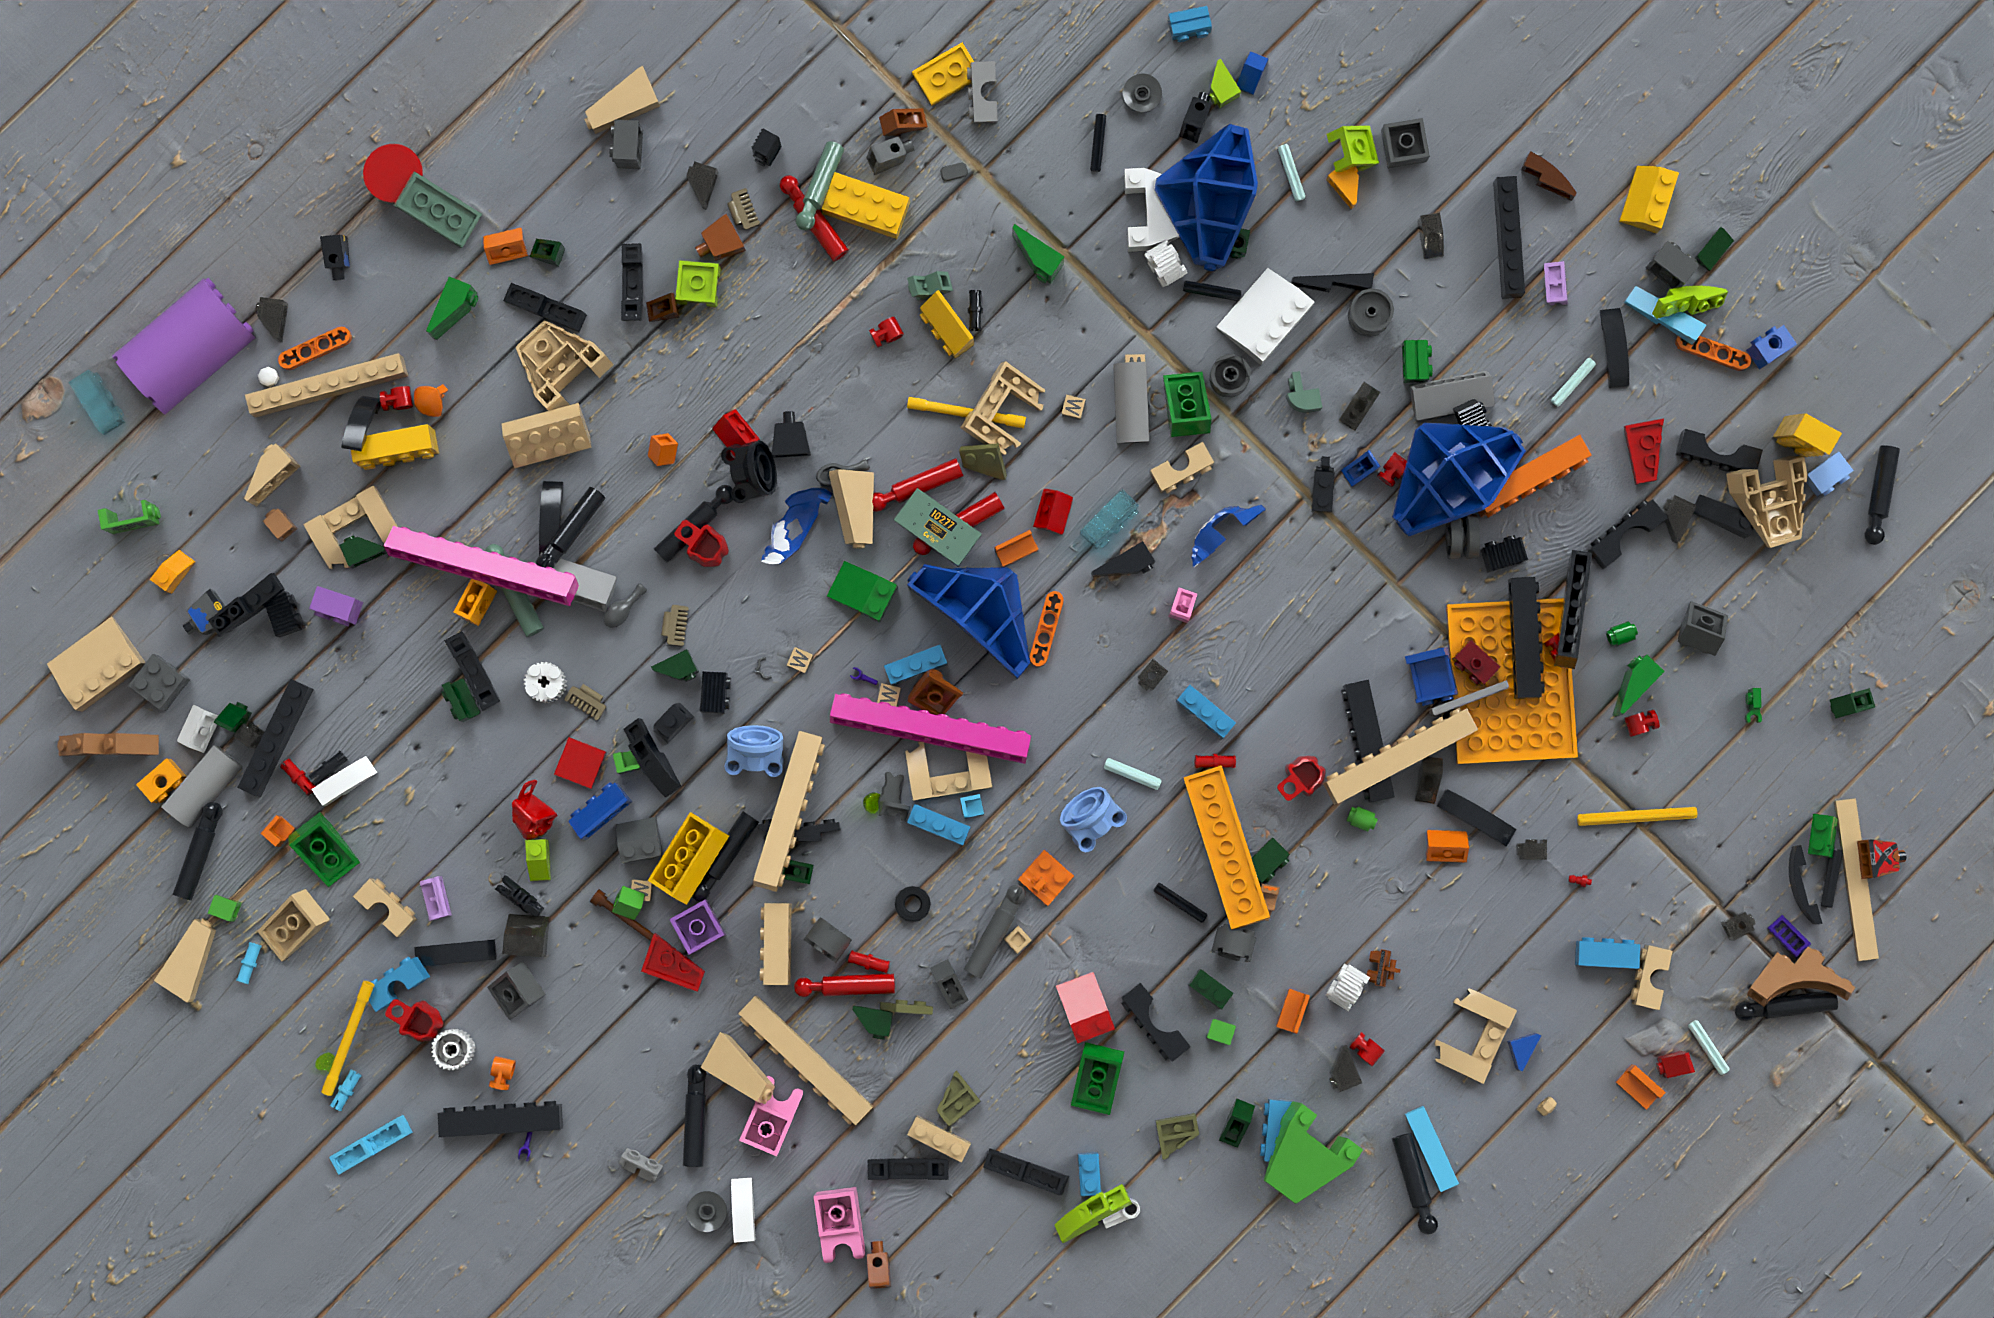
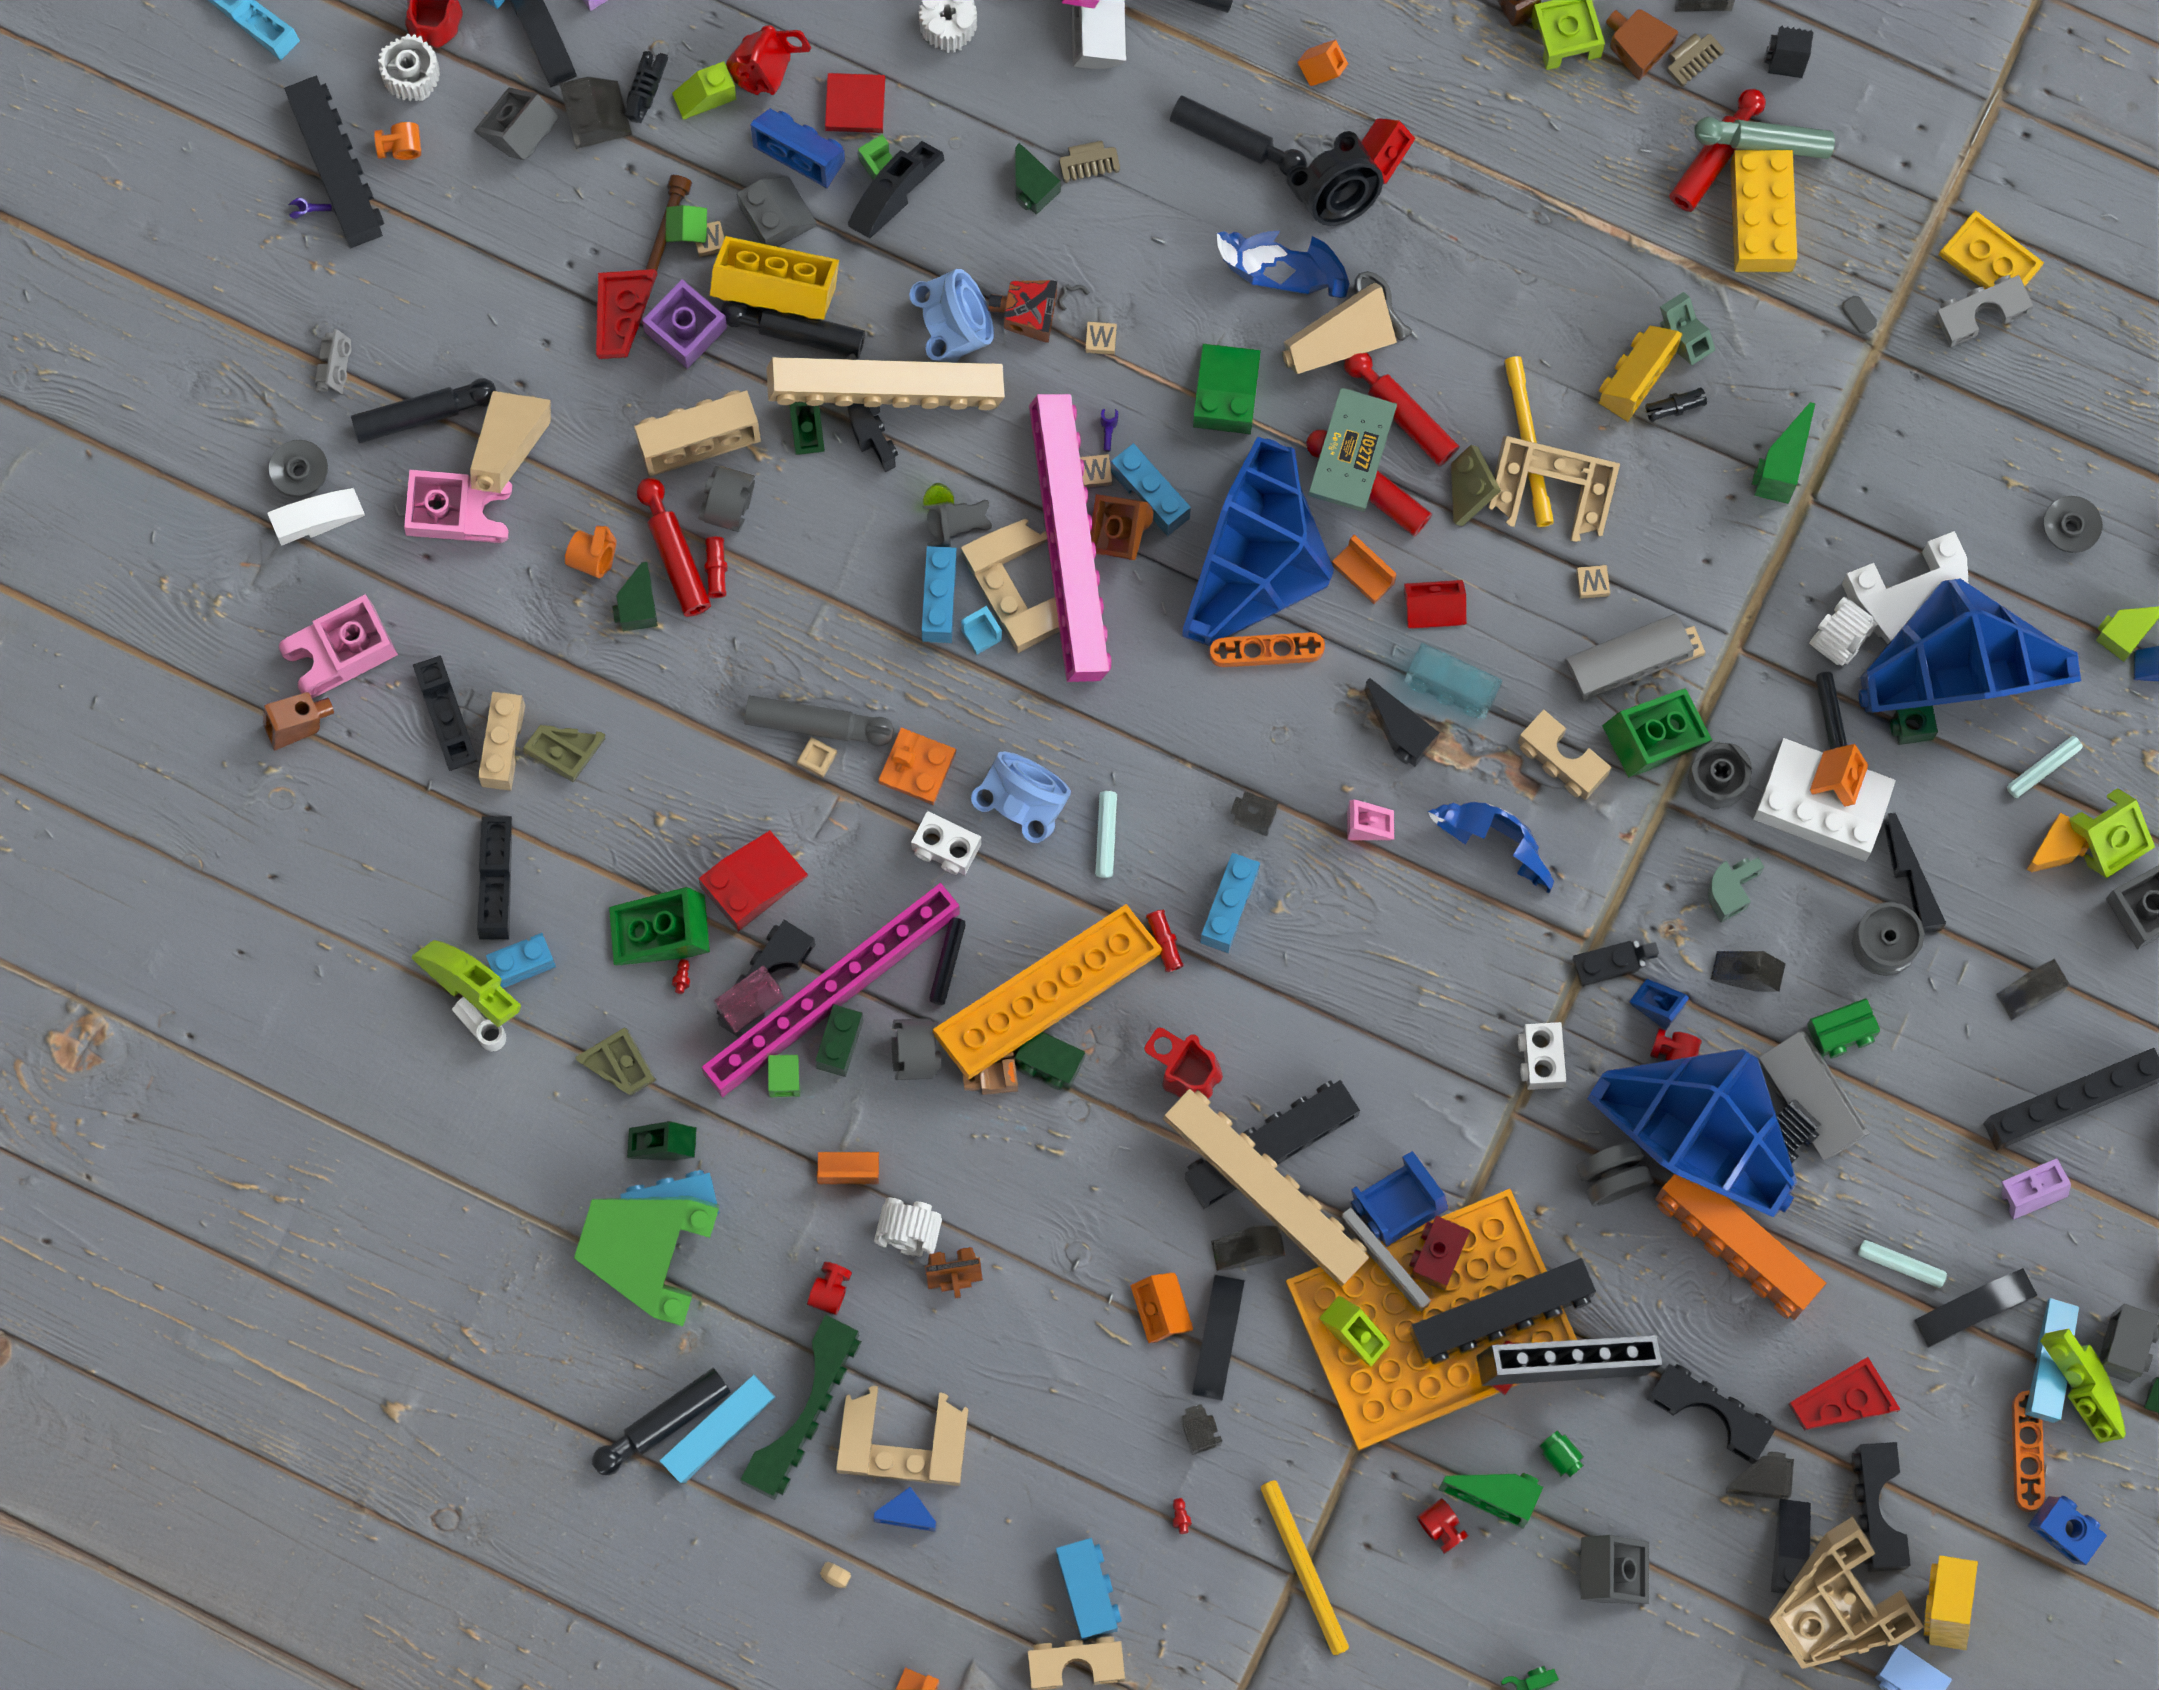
camera: 65 degrees right, 10 degrees down
dark tan piece [564,684,606,720] -> none
dark grey piece [604,584,647,628] -> none
black torso [653,703,694,744] -> none
red piece [674,520,729,567] -> none
black brick [700,671,731,714] -> none
tan brick [738,995,873,1125] -> none
black torso [772,411,811,458] -> none
dark grey torso [866,137,914,175] -> none
red piece [869,317,904,348] -> none
dark orange arch [879,108,928,136] -> none
olive wing [880,999,933,1015] -> none
black tyre [895,886,931,922] -> none
dark grey arch [930,959,969,1009] -> none
black axle [1090,114,1106,172] -> none
black torso [1179,92,1211,143] -> none
clear smoke slope [1329,1044,1362,1092] -> none
bright green brick [1346,806,1378,832] -> none
black brick [1481,535,1528,572] -> none
none -> orange piece [565,526,617,579]
none -> red piece [672,959,690,994]
none -> dark pink brick [702,883,960,1098]
none -> clear pink hinge [714,965,784,1033]
none -> dark green arch [740,1315,862,1500]
none -> white brick [911,811,981,875]
none -> torso [988,280,1058,343]
none -> lime slope [1319,1296,1391,1366]
none -> white brick [1518,1022,1566,1090]
none -> orange panel [1810,744,1868,807]

